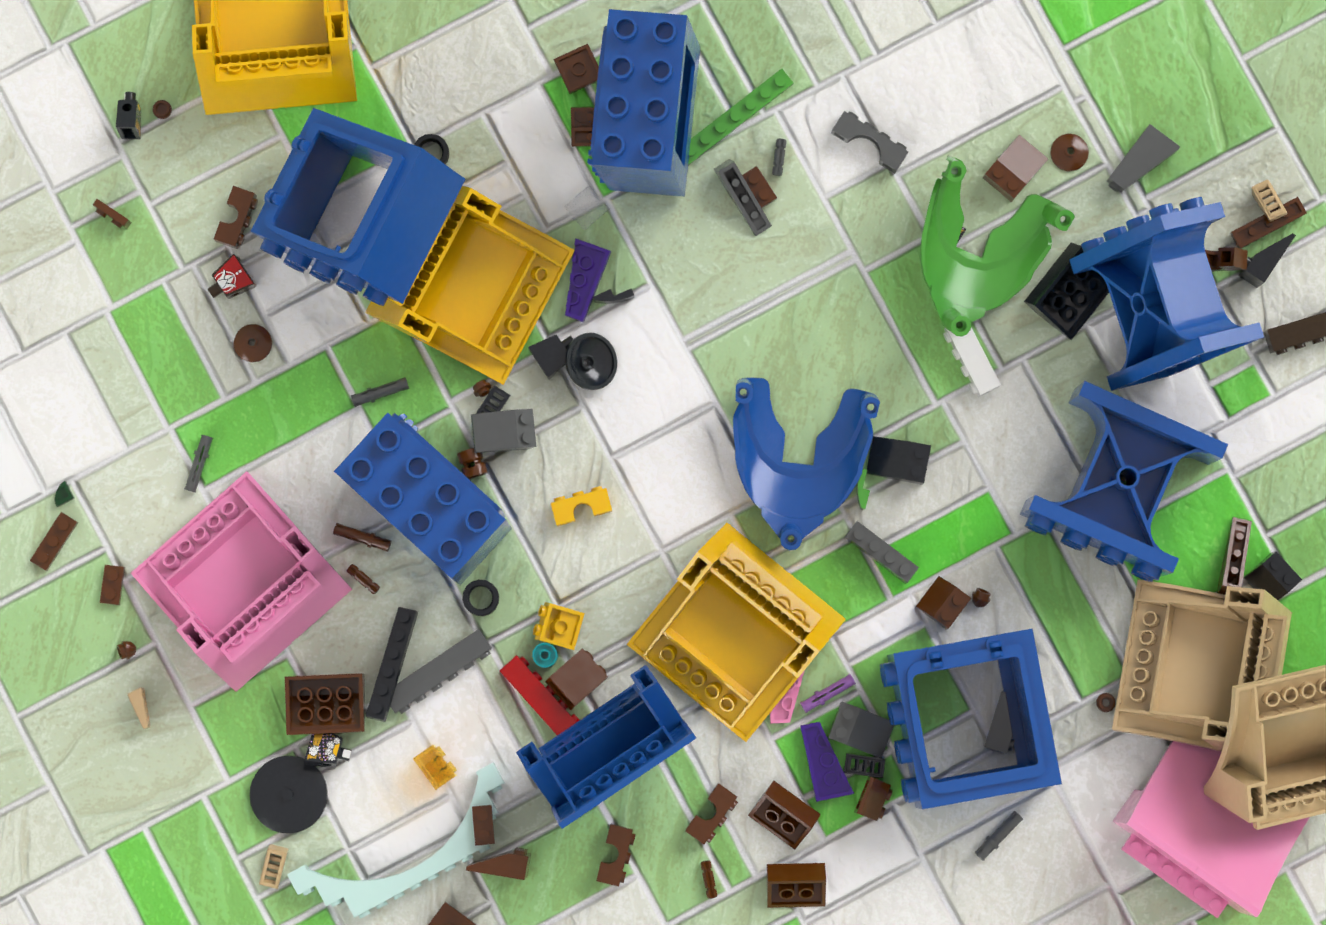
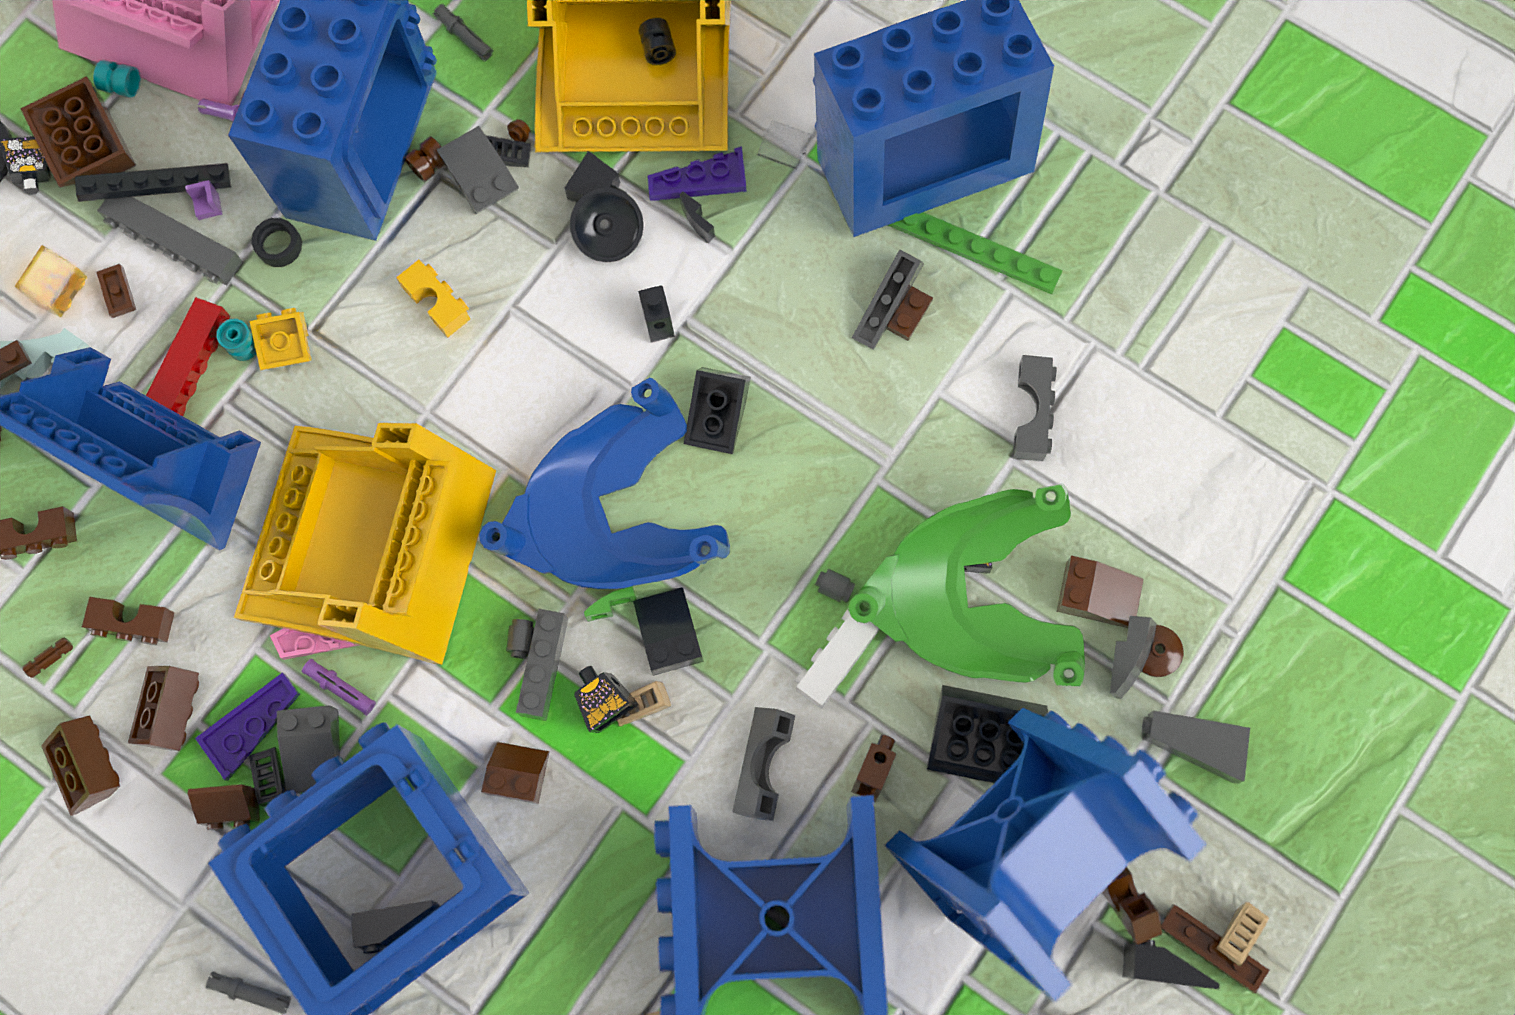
camera: 70 degrees right, 10 degrees down
reddish brown brick [545,648,608,710] -> none
dark grey axle [772,138,786,176] -> none
reddish brown plate [972,588,991,607] -> none
none -> teal wheel [93,60,140,98]
none -> reddish brown plate [96,264,136,318]
none -> medium lavender panel [185,180,223,220]
none -> medium lavender pin [198,99,240,122]
none -> dark grey brick [506,619,534,659]
none -> black torso [575,666,639,733]
none -> tan slope [617,681,671,726]
none -> black wheel [638,18,676,65]
none -> black torso [638,285,675,343]
none -> black slope [684,367,751,454]
none -> dark grey arch [732,707,796,821]
none -> dark grey brick [815,568,856,603]
none -> reddish brown torso [851,735,896,803]
none -> dark grey slope [1110,616,1157,699]

